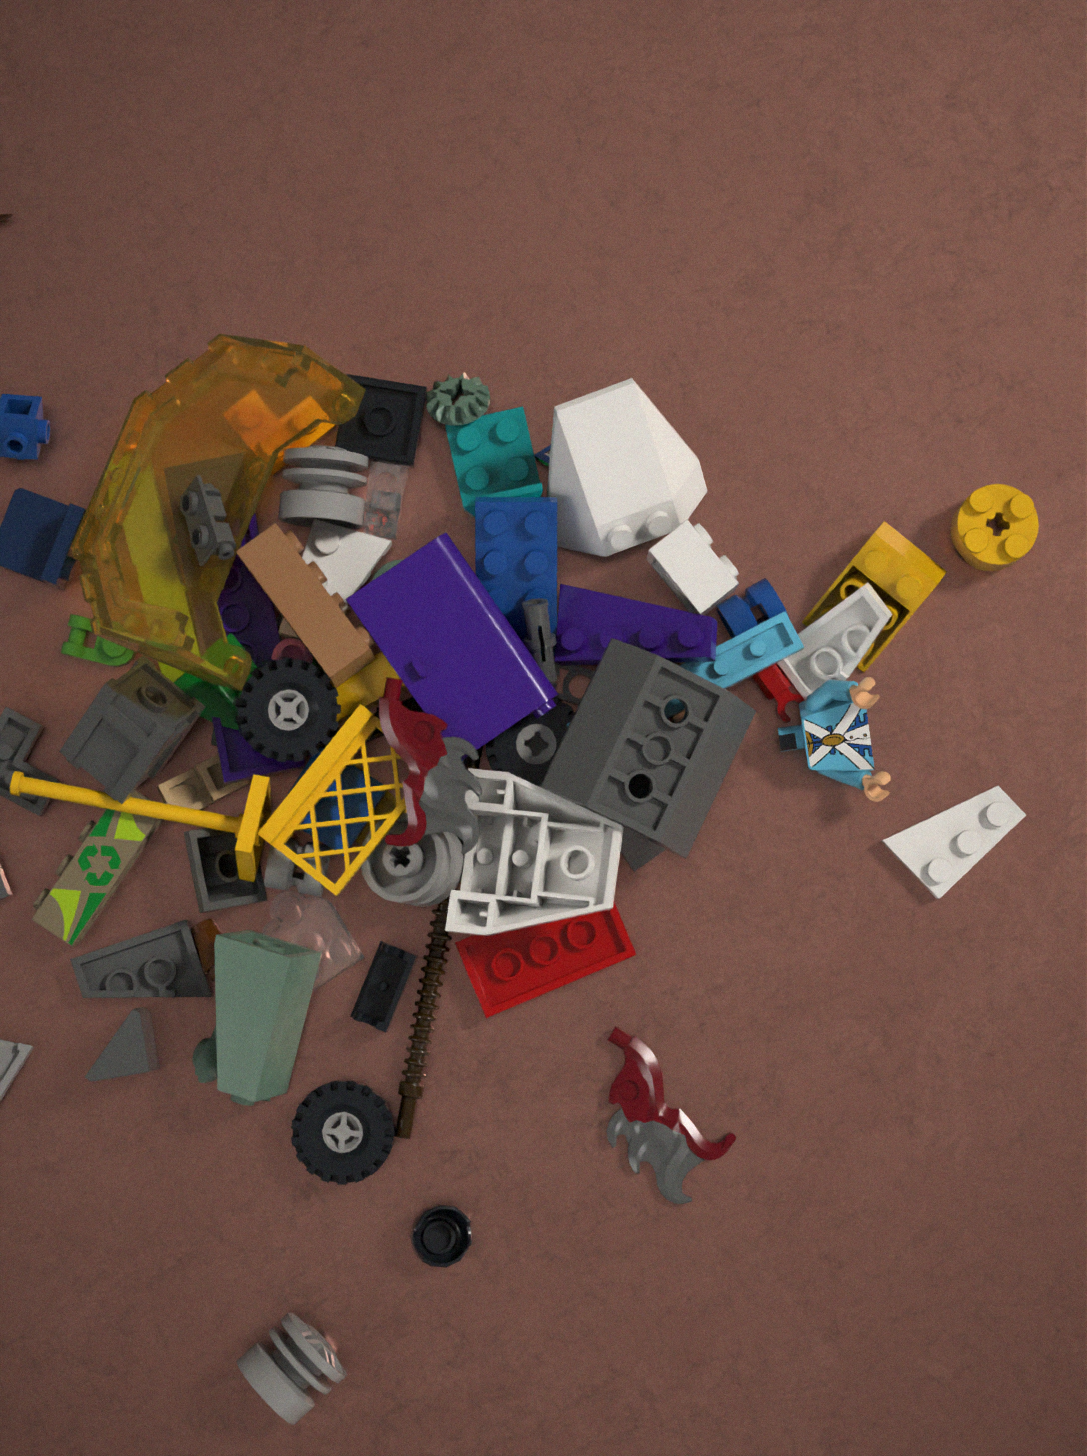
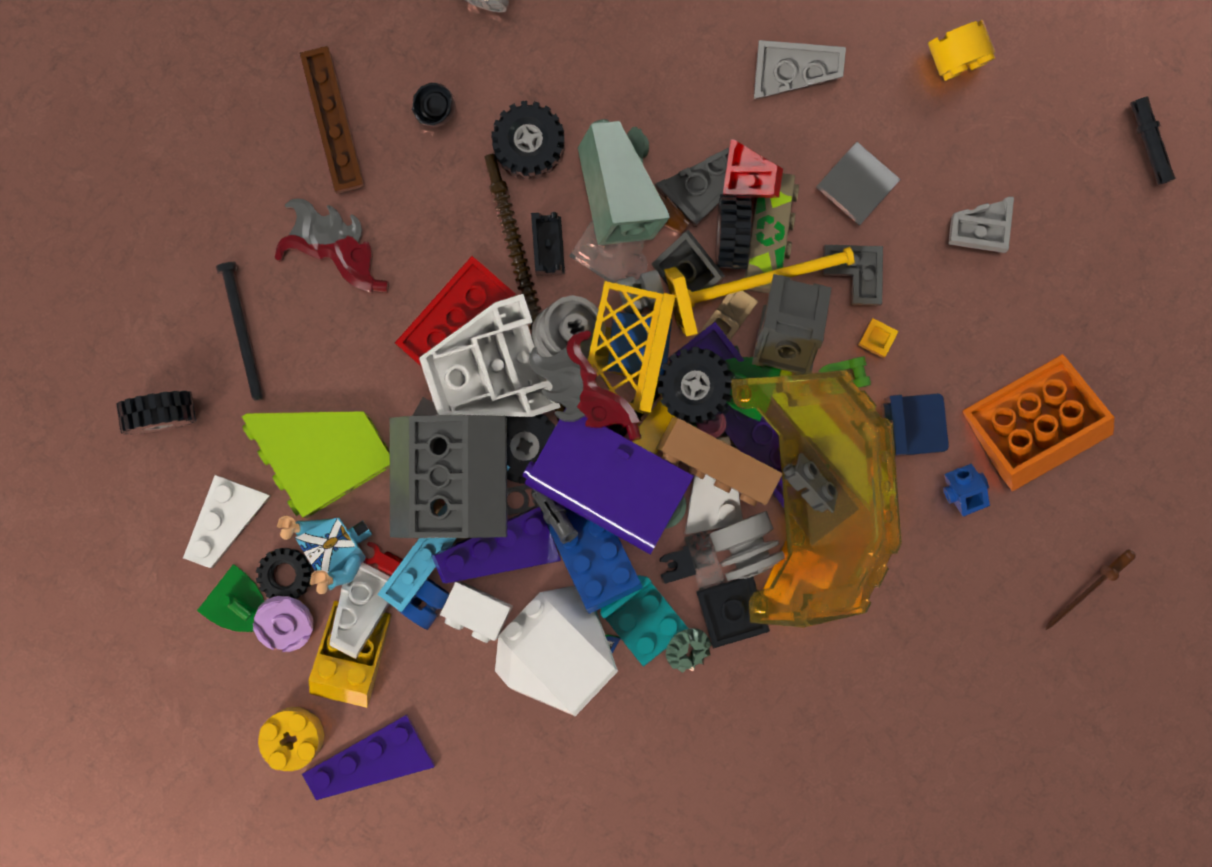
camera: 145 degrees right, 0 degrees up
dark grey slope [85,1007,160,1082] -> none
none -> black wheel [116,390,197,435]
none -> green shield [197,564,265,632]
none -> black bar [216,262,263,401]
none -> lime slope [242,411,390,518]
none -> lavender tile [253,596,313,652]
none -> black tyre [256,548,313,599]
none -> reddish brown plate [300,46,365,194]
none -> dark purple wing [302,714,436,800]
none -> black hinge [659,545,697,584]
none -> black wheel [716,194,752,269]
none -> wing [723,140,783,198]
none -> yellow plate [858,318,899,358]

